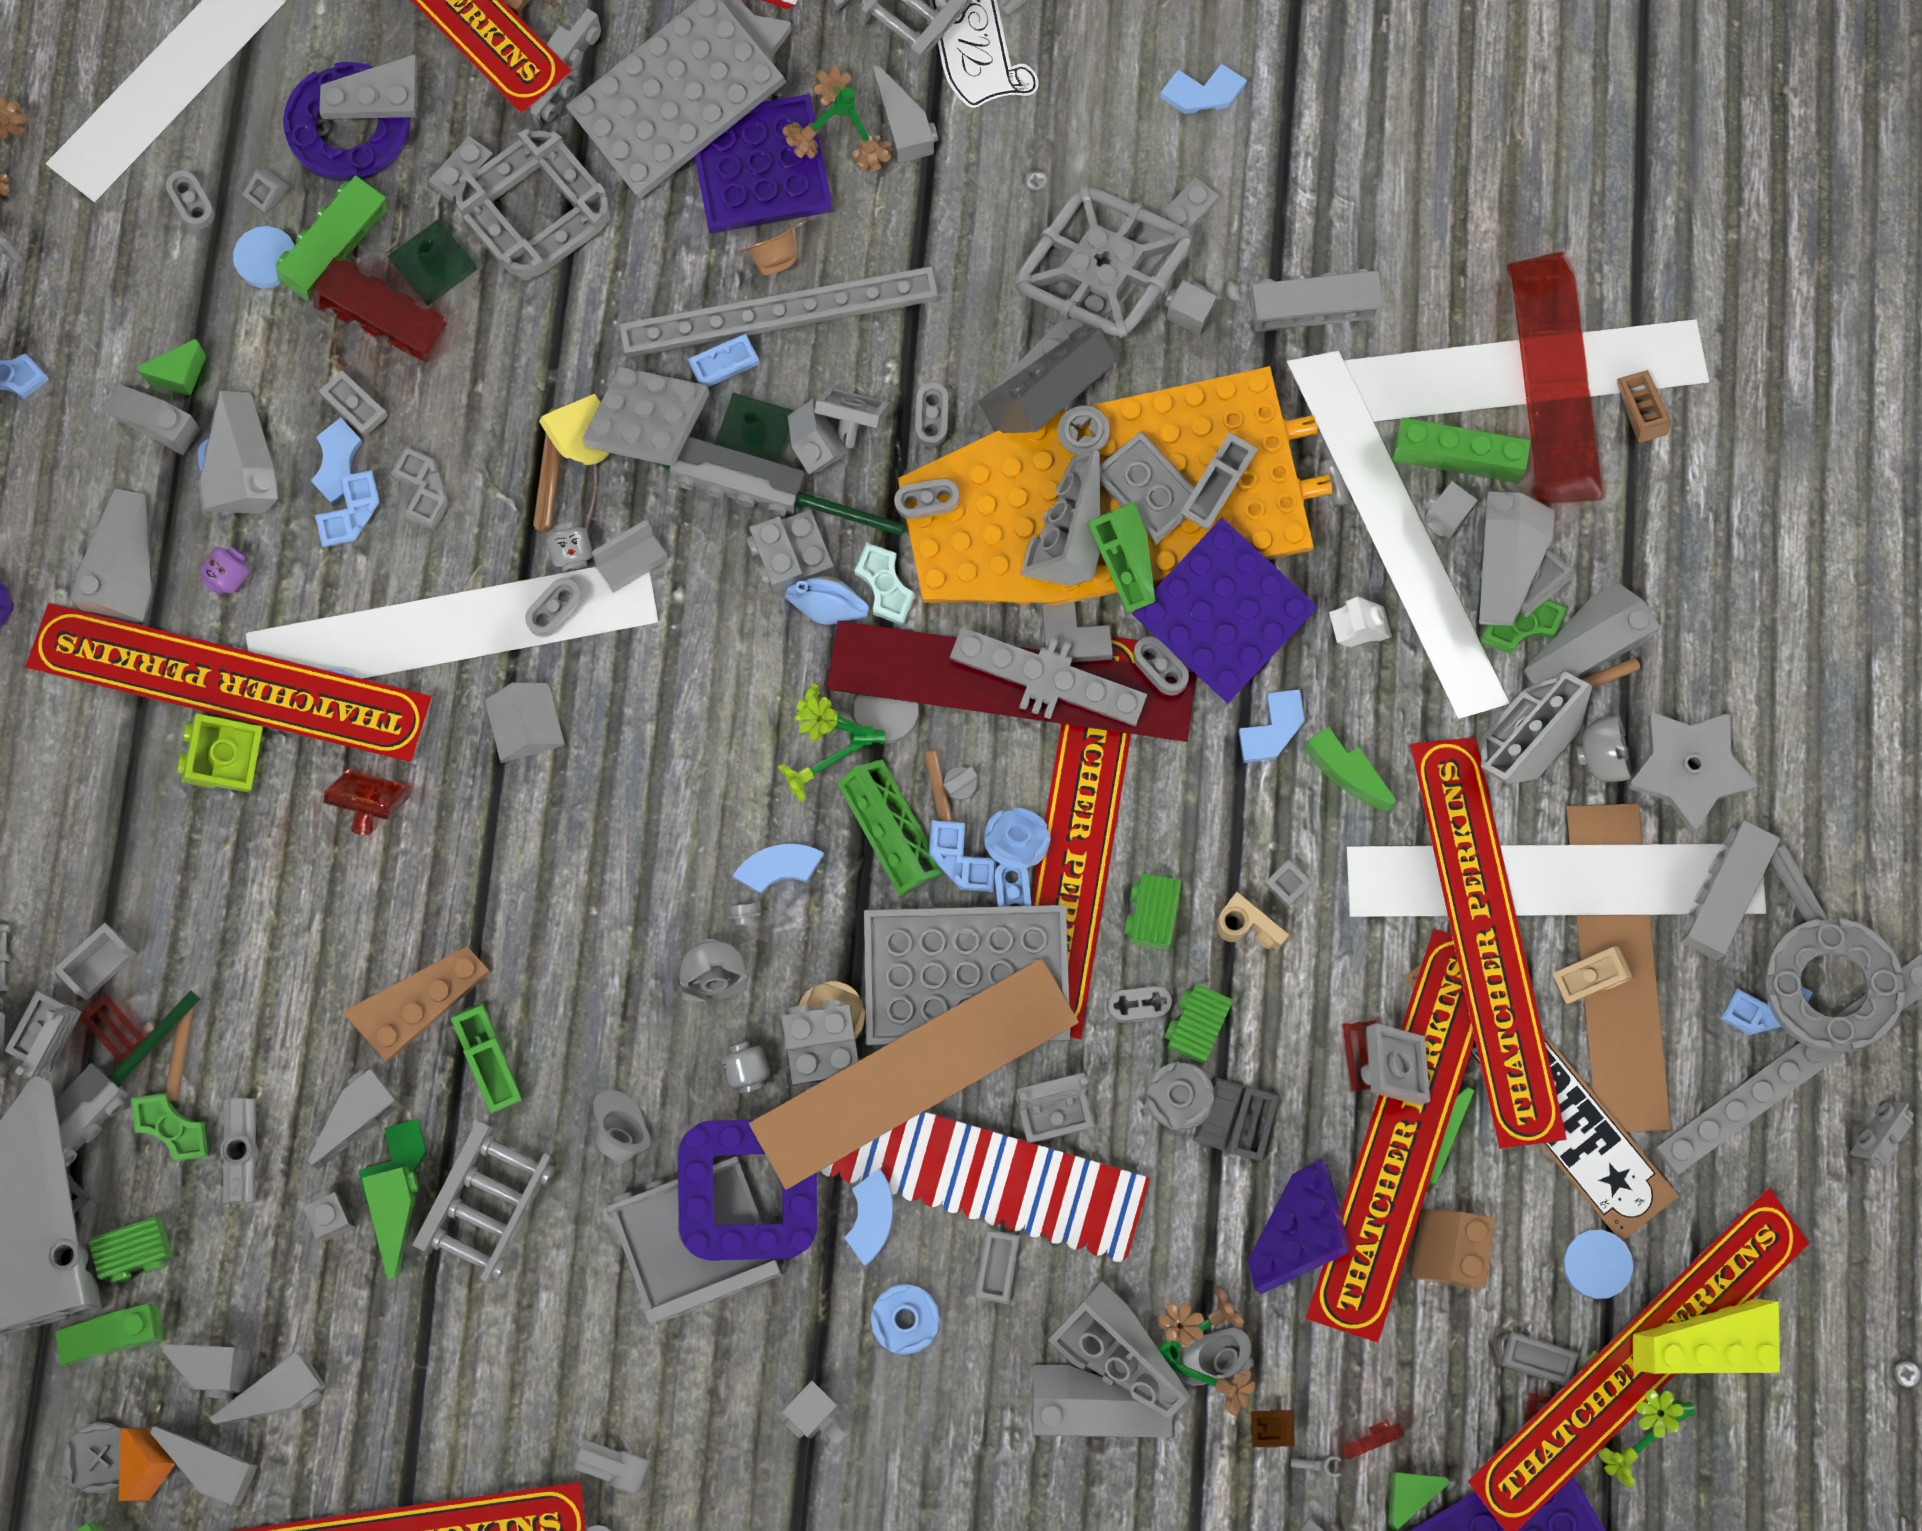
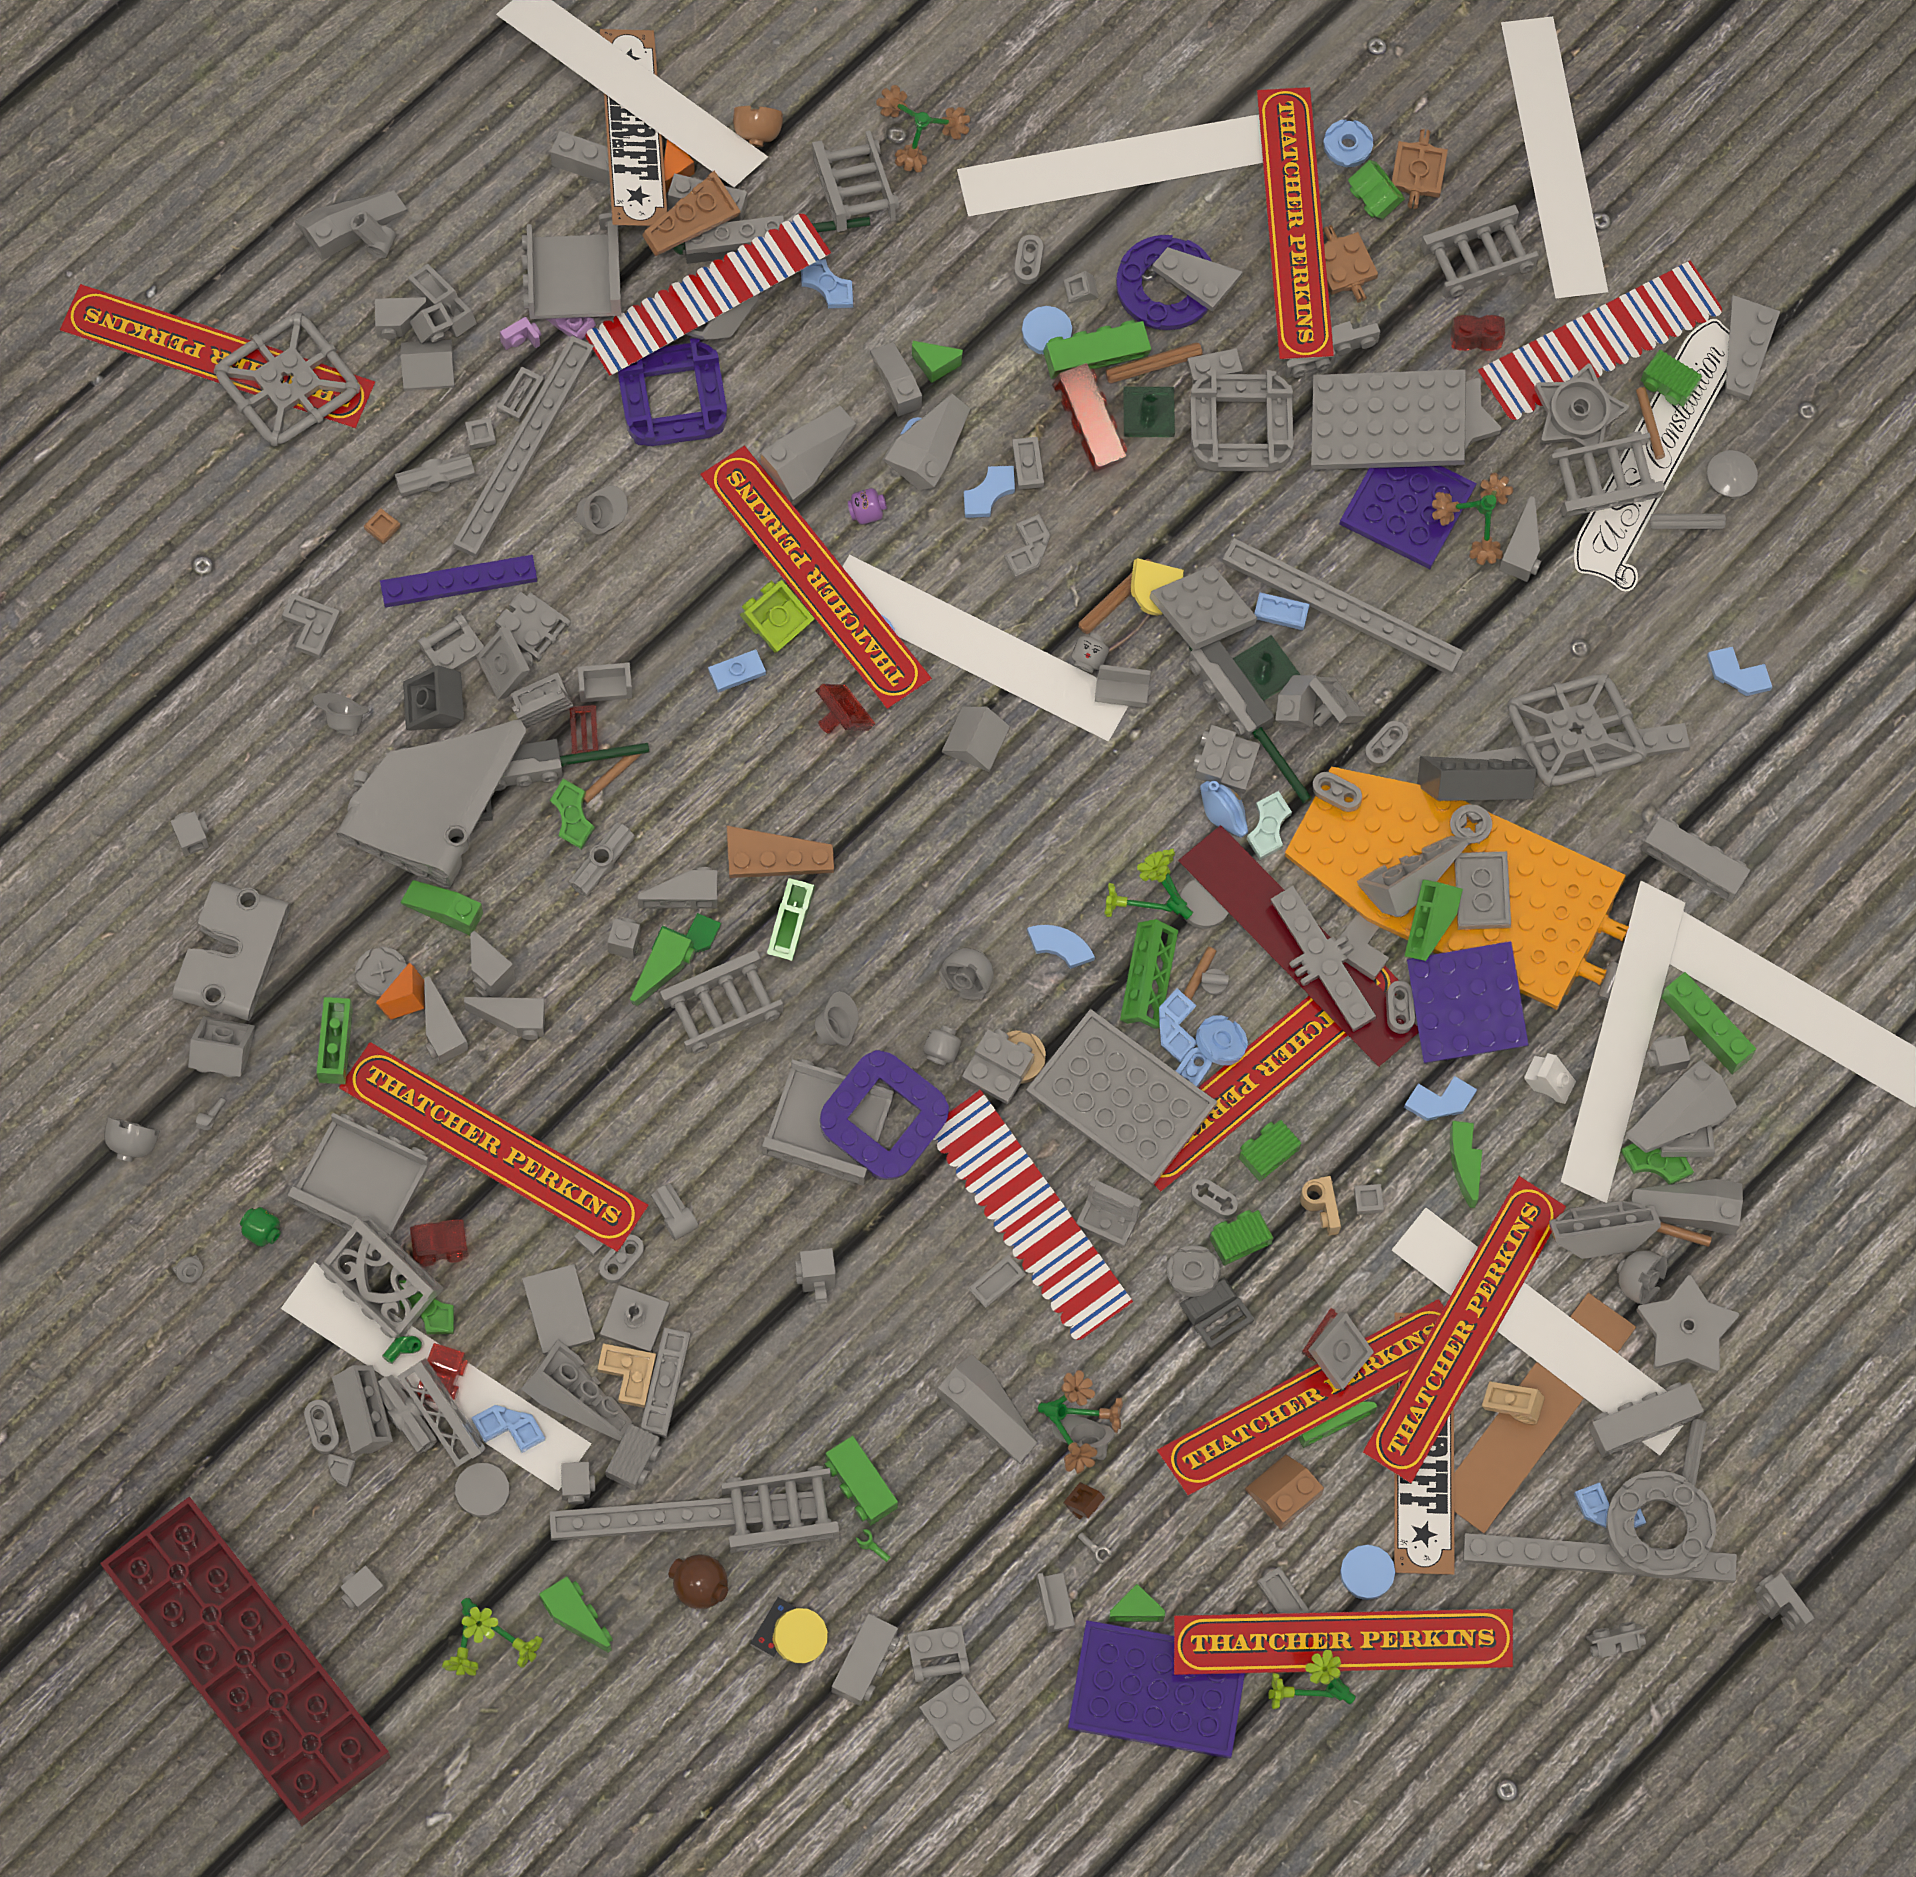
camera: 35 degrees right, 5 degrees down
bright green brick [88,1216,173,1284] -> none
light blue tile [315,470,379,548] -> none
light grey plate [525,578,582,637] -> none
light grey plate [728,902,761,925] -> none
medium nougat piece [740,218,809,276] -> none
medium nougat sticker [748,958,1079,1190] -> none
light blue tile [845,1168,894,1266] -> none
light blue tile [871,1284,940,1355] -> none
light grey wedge [1048,1282,1191,1418] -> none
light grey brick [1165,280,1217,335] -> none
light grey slope [1180,432,1257,531] -> none
dark purple plate [1248,1160,1350,1295] -> none
clear red plate [1341,1419,1405,1460] -> none
clear red piece [1506,252,1603,504] -> none
medium nougat slope [1617,370,1671,443] -> none
neon yellow wedge [1633,1299,1780,1374] -> none
none -> light blue plate [708,649,766,693]
none -> medium nougat axle [1106,342,1203,383]

